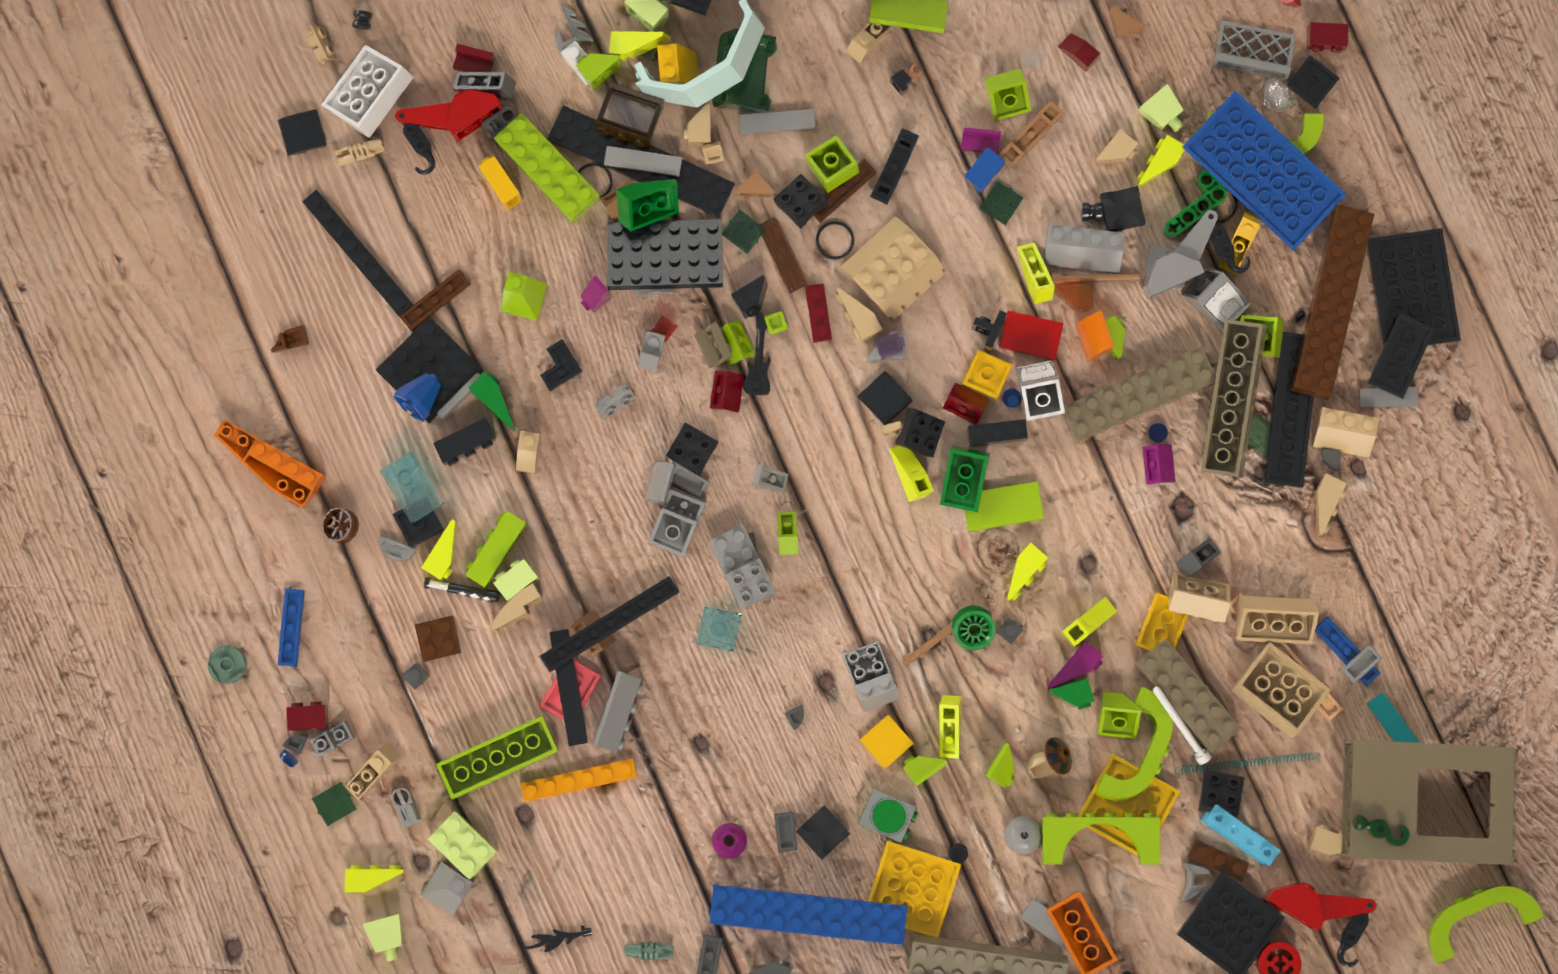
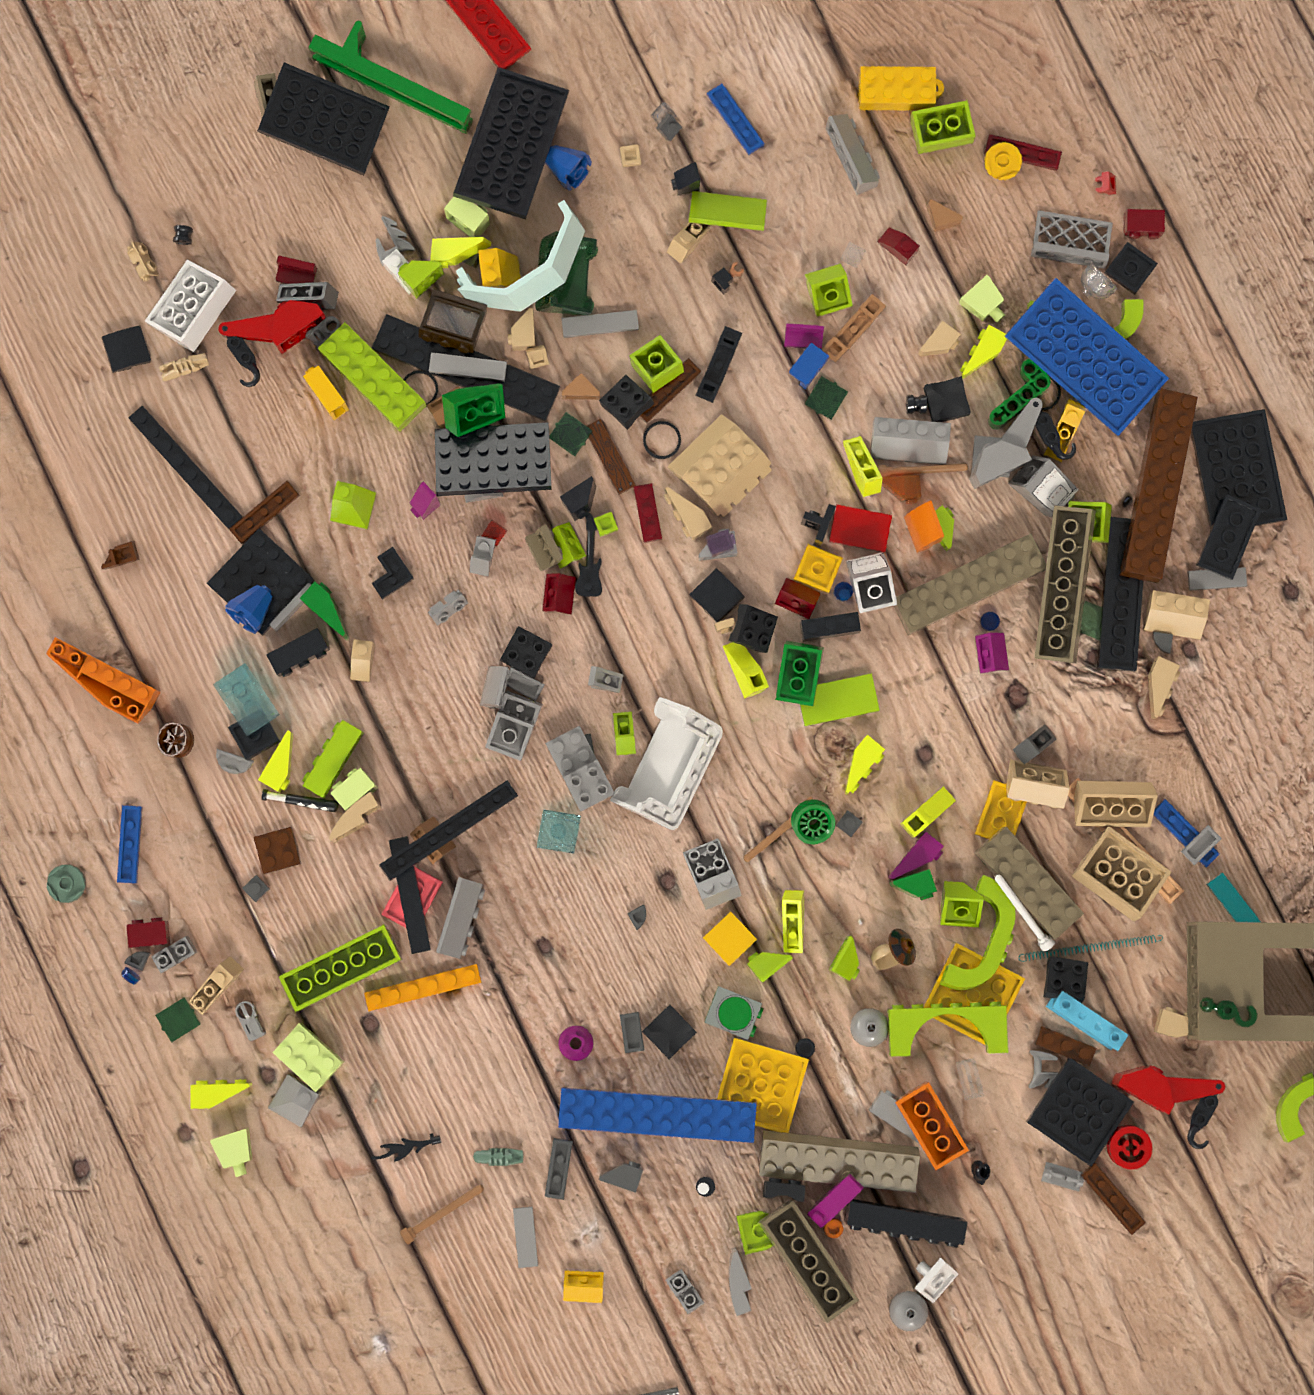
camera: 10 degrees left, 0 degrees up
none -> white windscreen [610,697,723,830]

